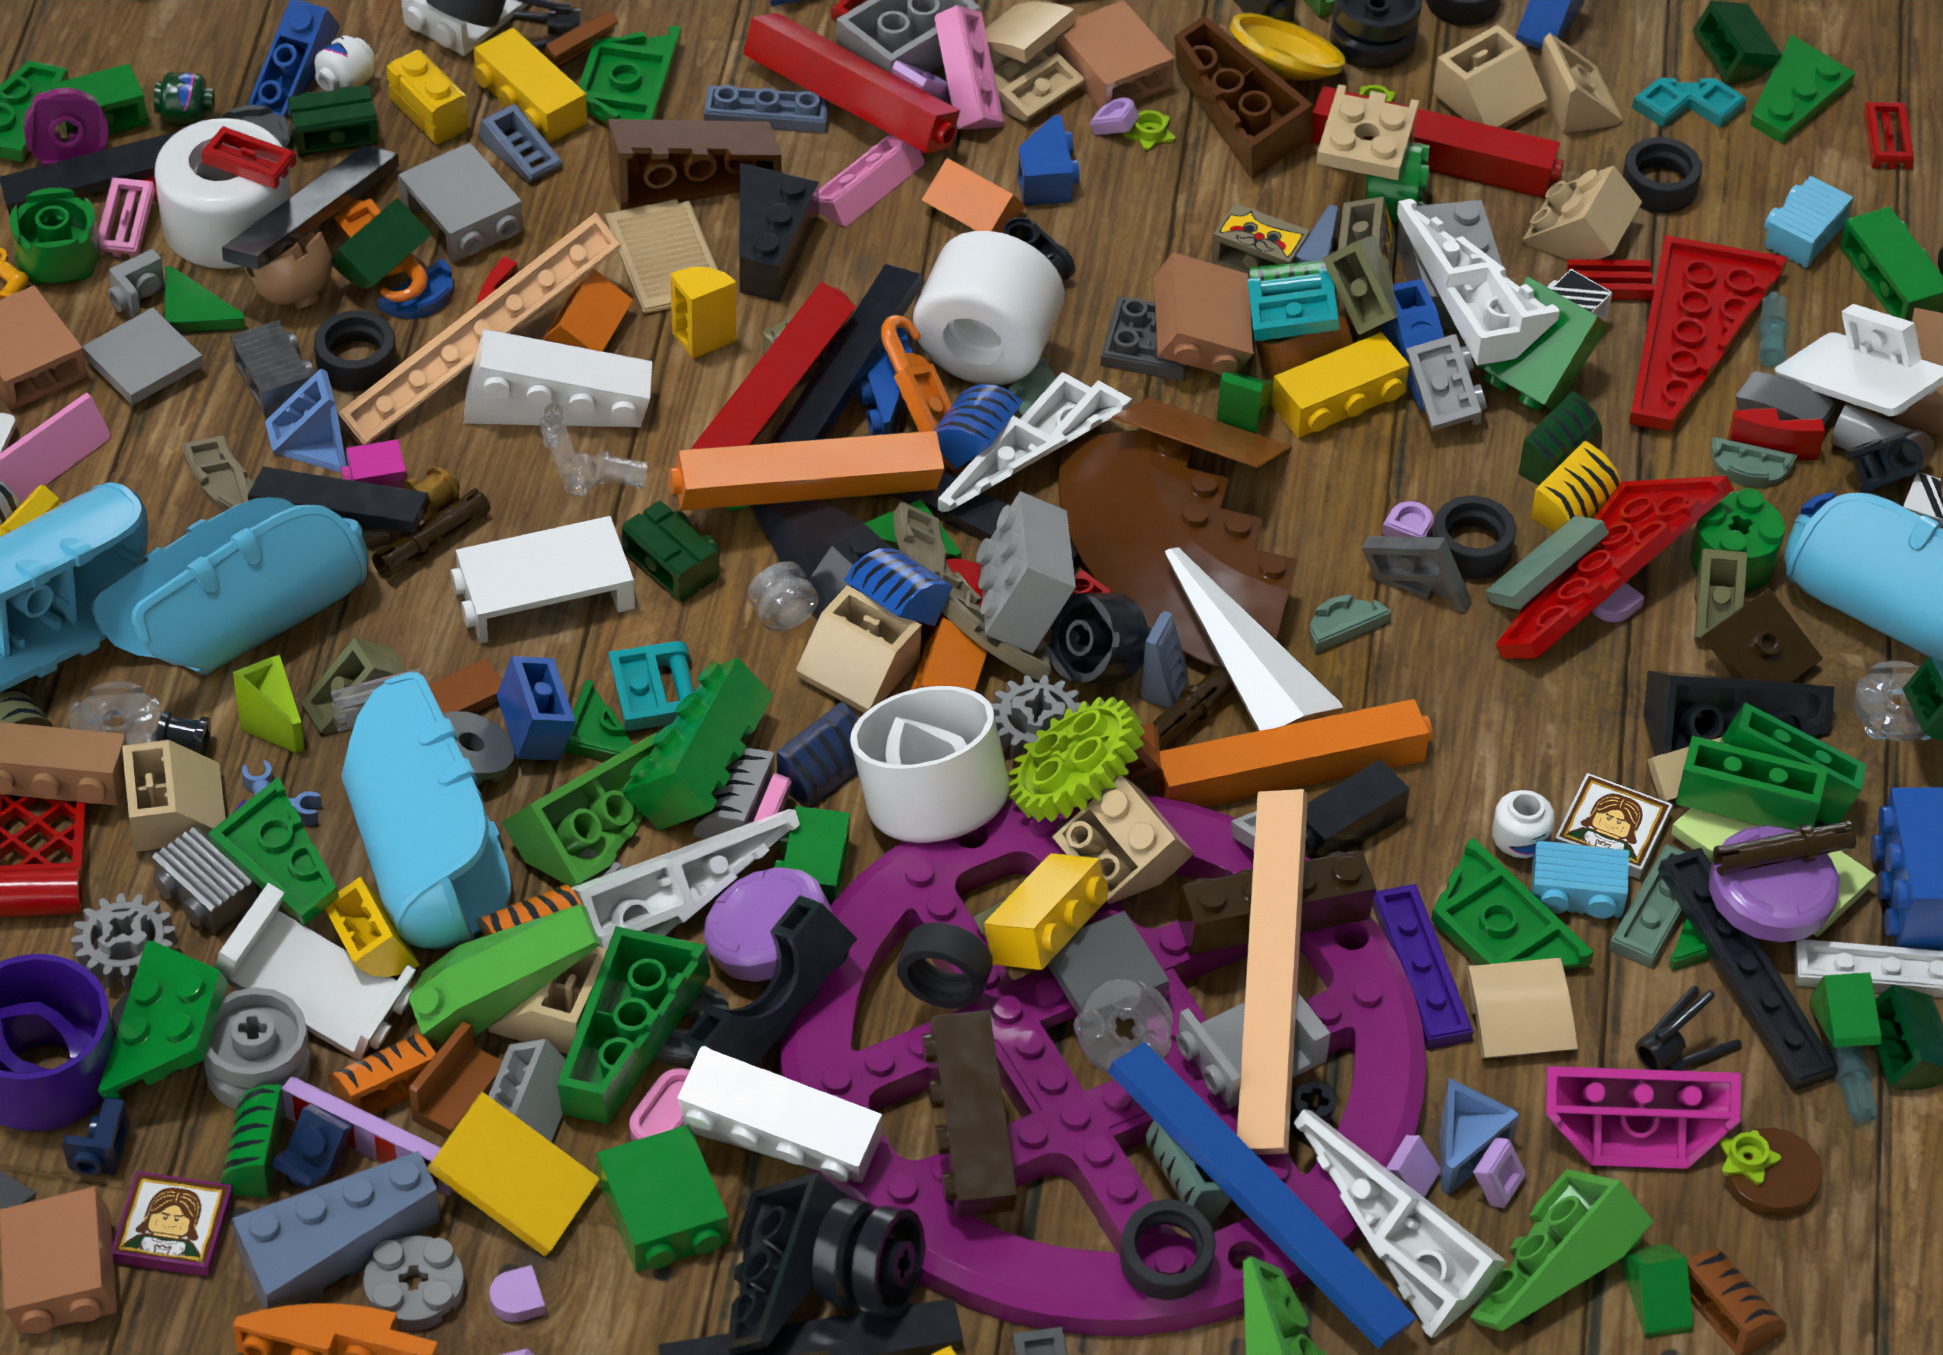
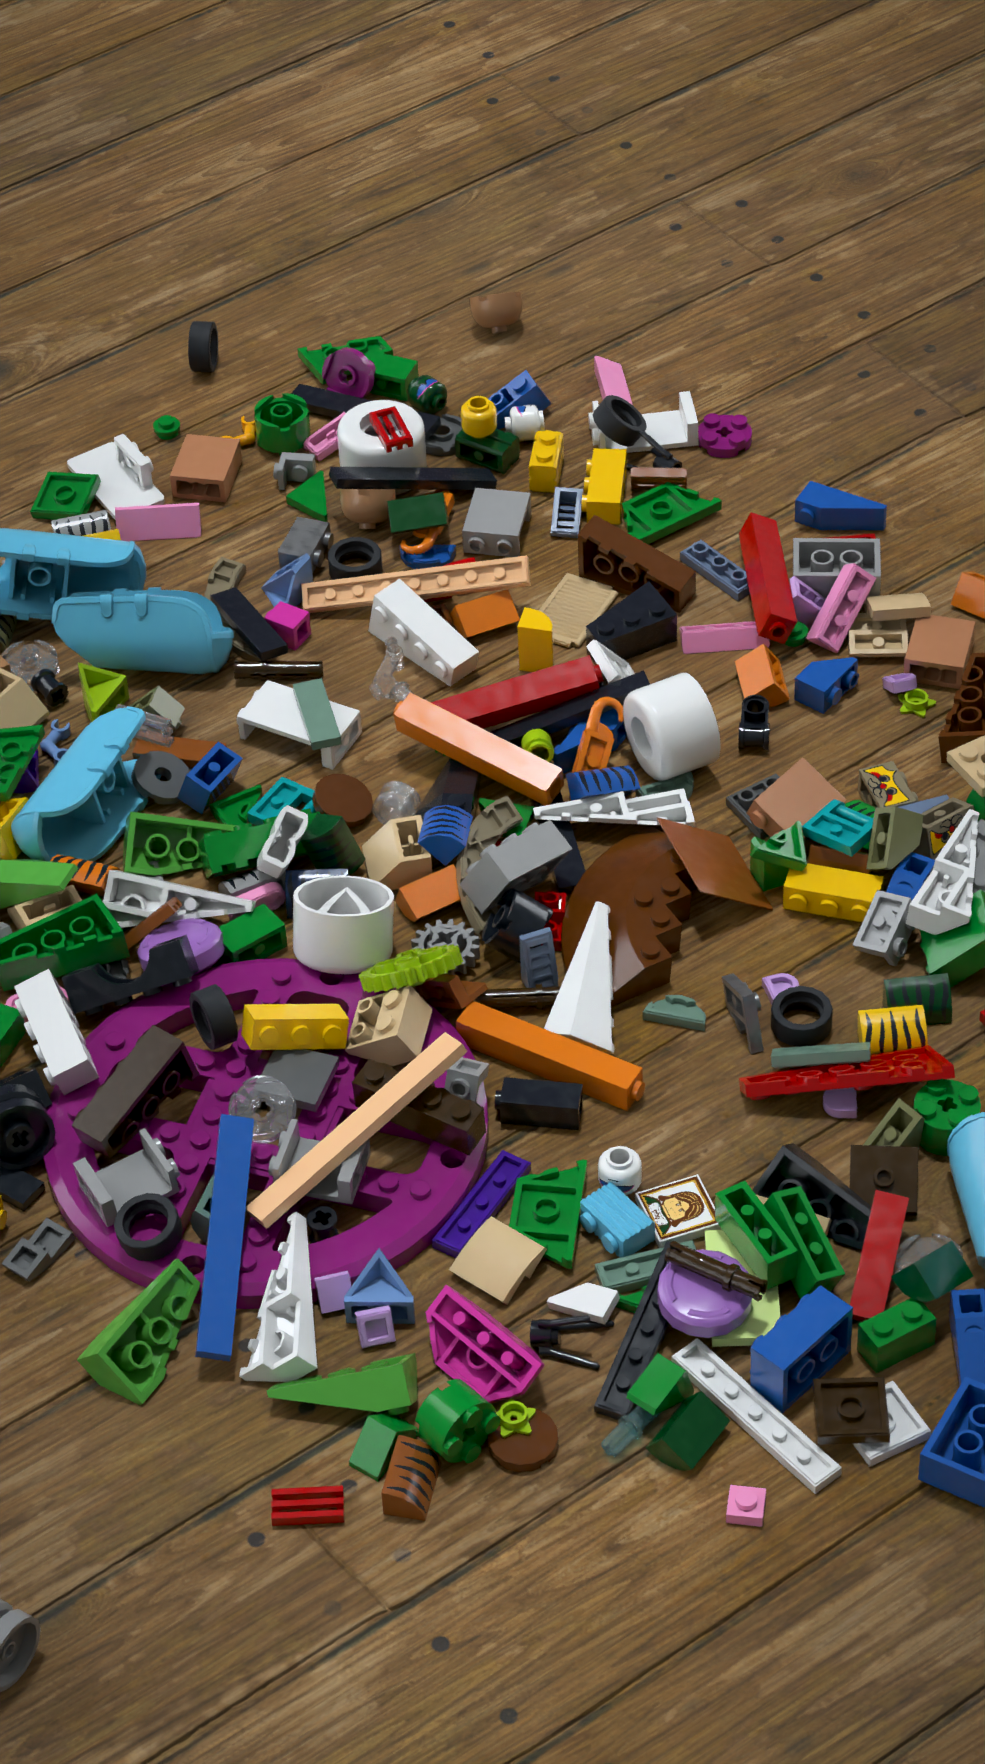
camera: 50 degrees right, 5 degrees down
light grey tile [82,307,204,405] -> none
pearl gold brick [403,466,460,521] -> none
dark green brick [621,500,720,602] -> none
none -> light grey panel [73,1128,180,1227]
none -> dark orange tile [125,897,182,949]
none -> white brick [257,805,308,878]
none -> sand green tile [293,678,342,750]
none -> dark green brick [300,813,365,876]
none -> reddish brown tile [312,774,373,828]
none -> green brick [415,1379,501,1463]
none -> yellow head [461,396,497,438]
none -> lime brick [521,729,554,762]
none -> white tile [547,1282,620,1325]
none -> white tile [586,639,635,684]
none -> green tile [750,821,807,872]
none -> red tile [849,1190,909,1322]

